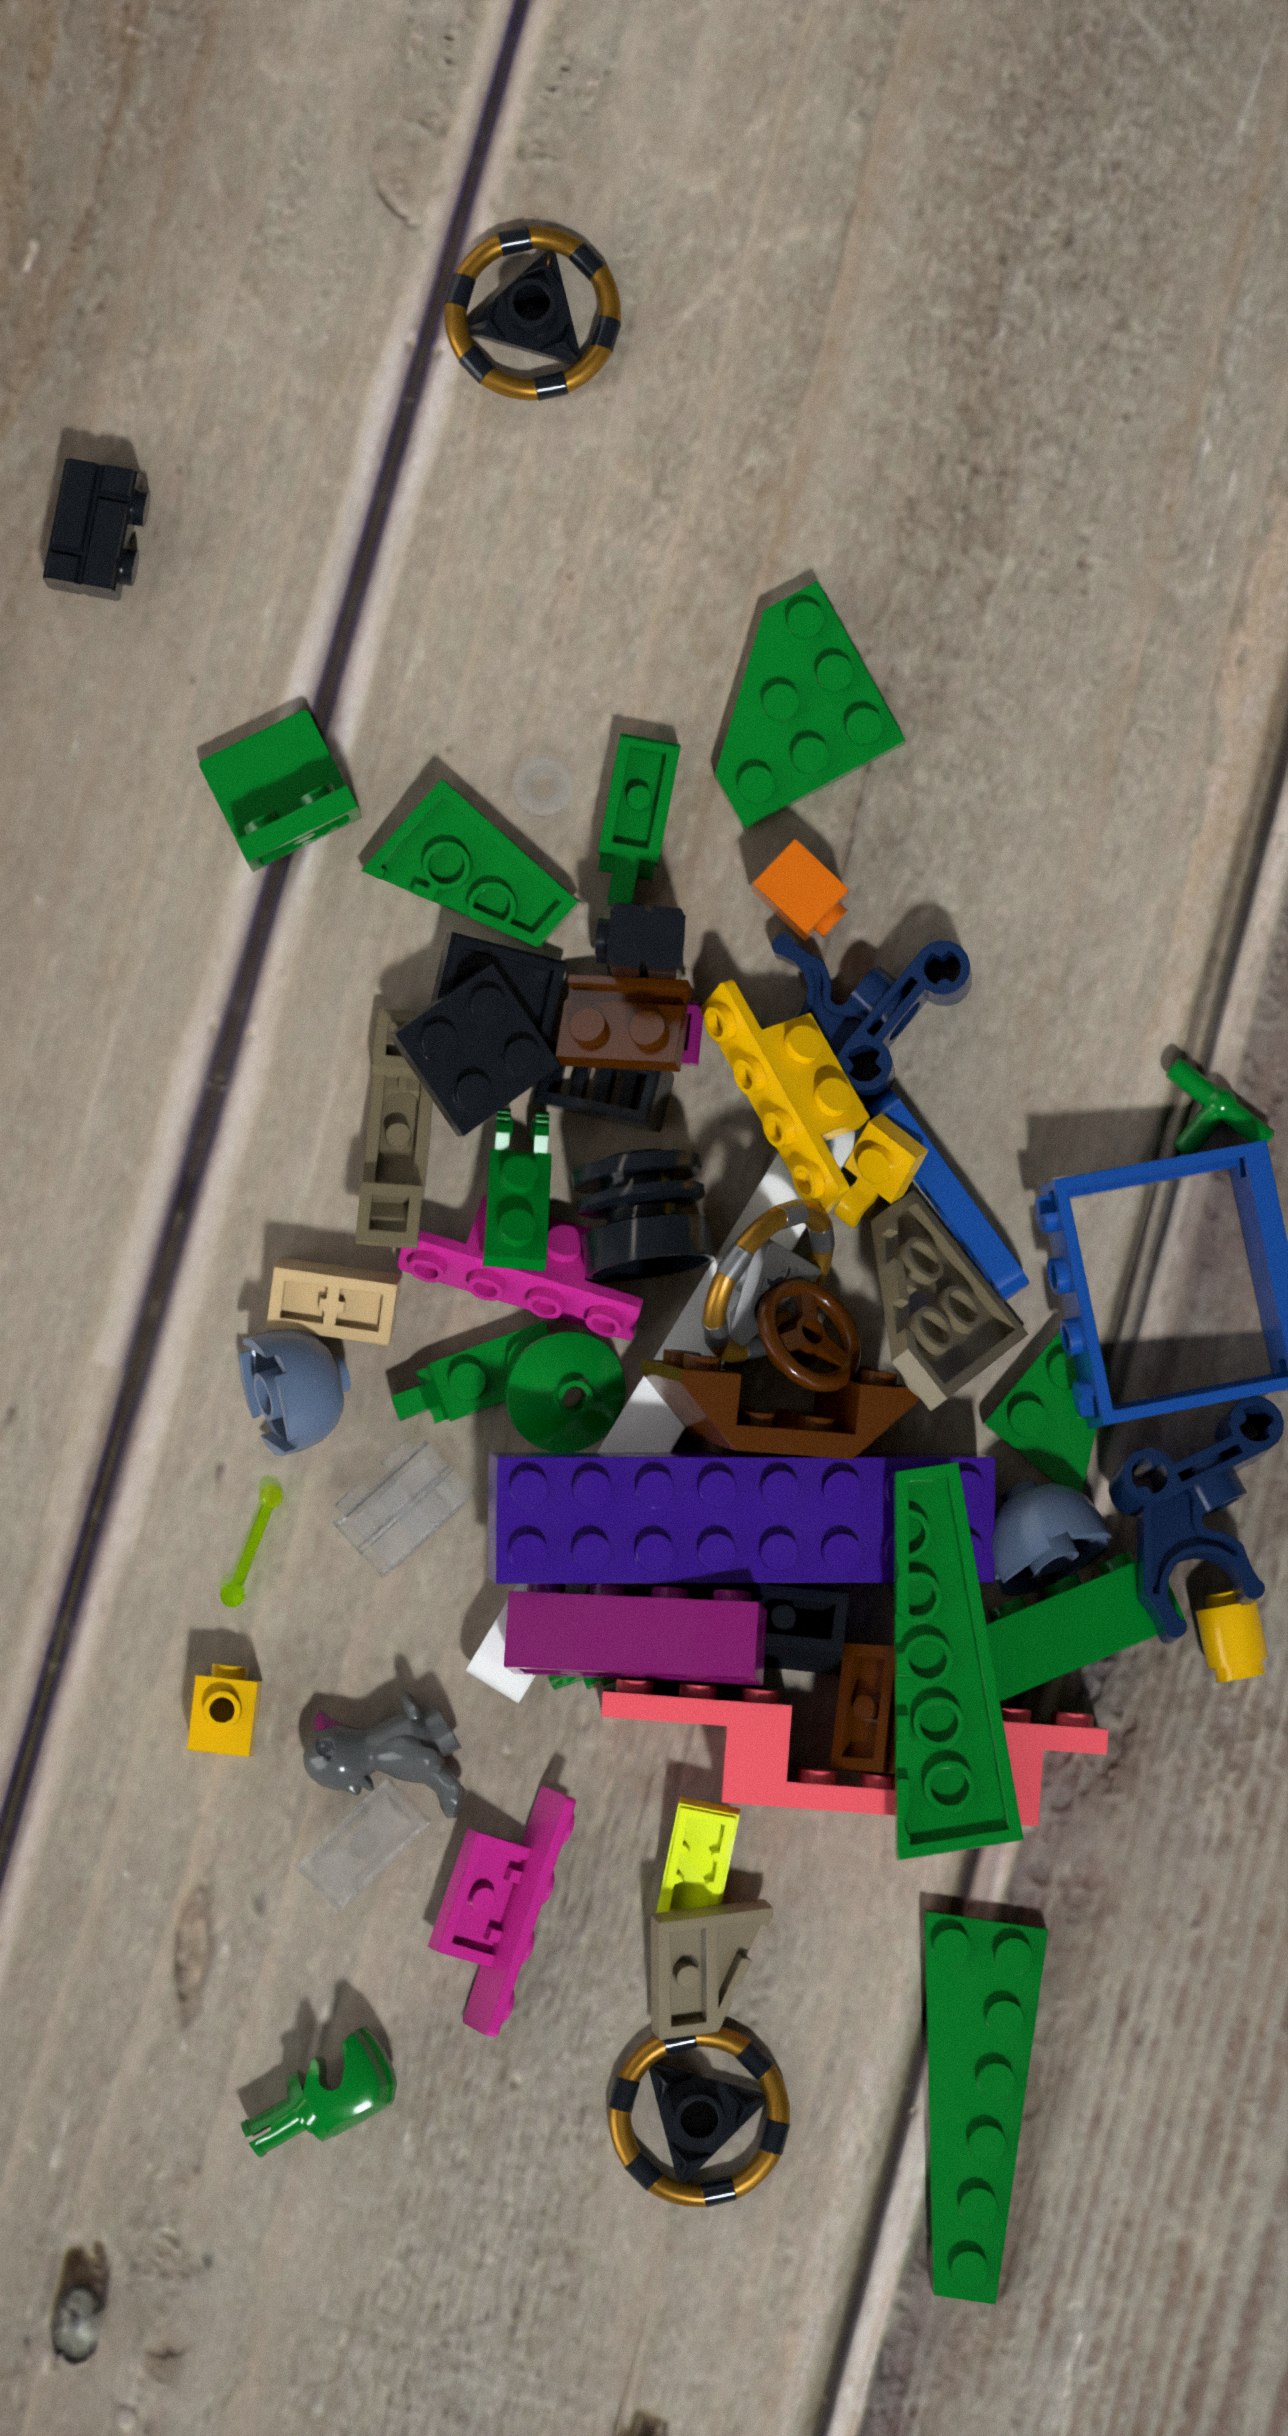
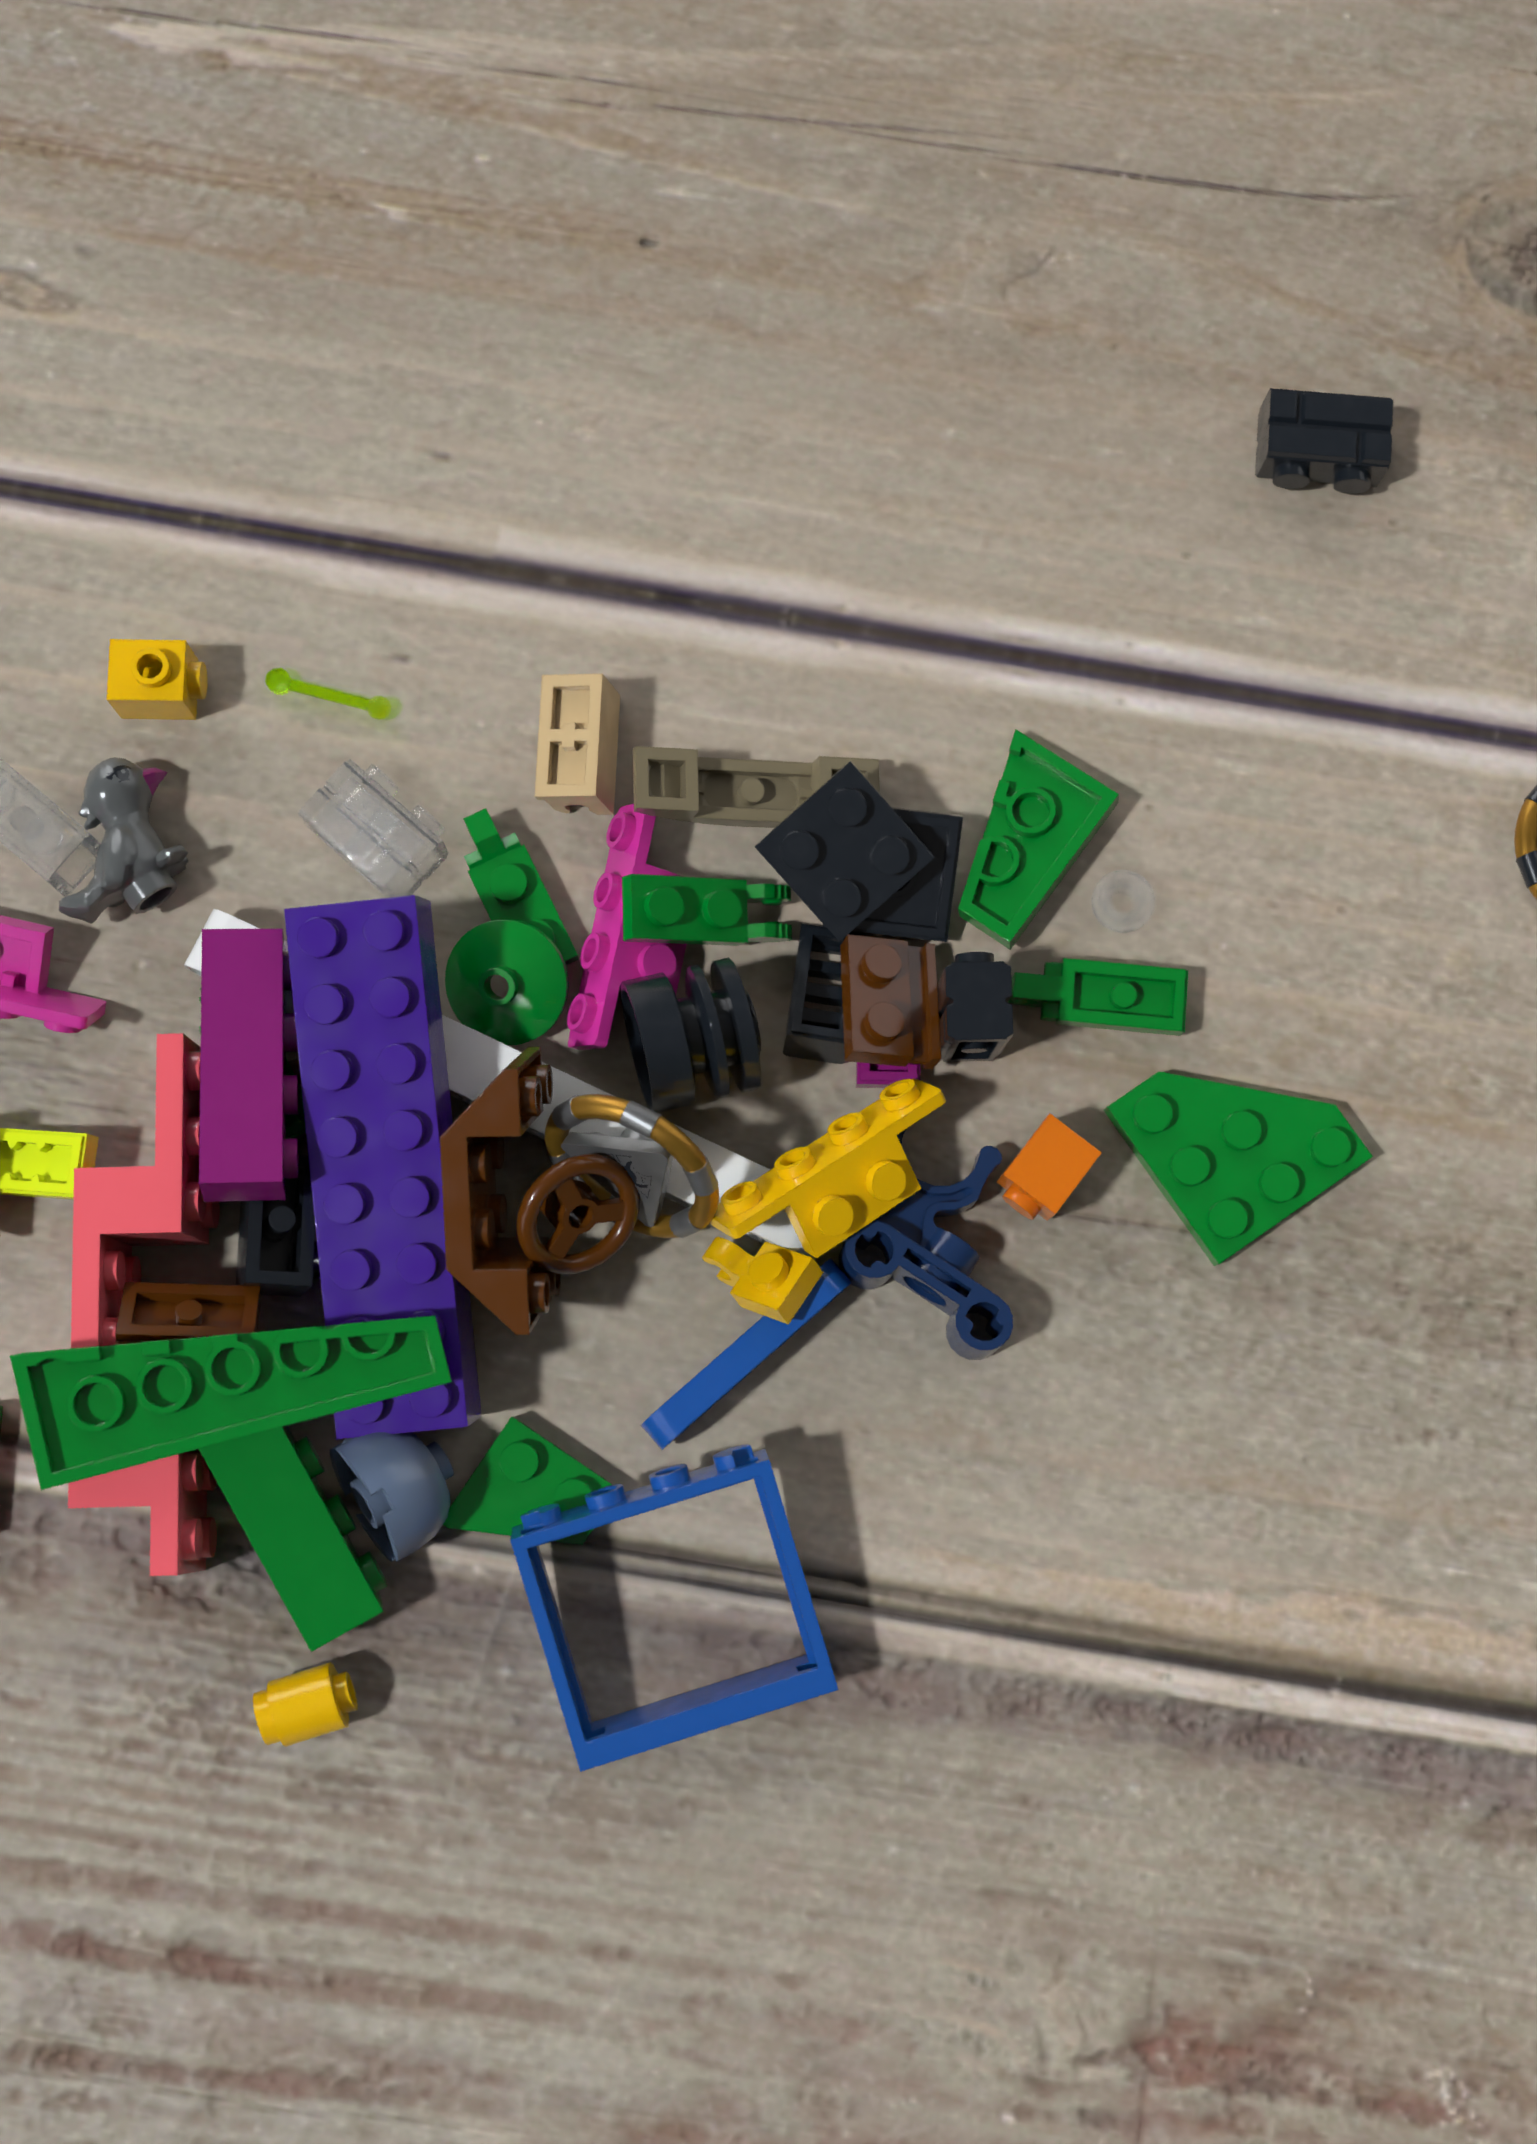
camera: 75 degrees right, 5 degrees down
green bracket [199,710,362,872] -> none
sand blue cylinder [239,1329,351,1456] -> none
dark tan plate [871,1189,1029,1411] -> none
dark blue piece [1108,1396,1284,1644] -> none
green piece [1166,1058,1275,1155] -> none

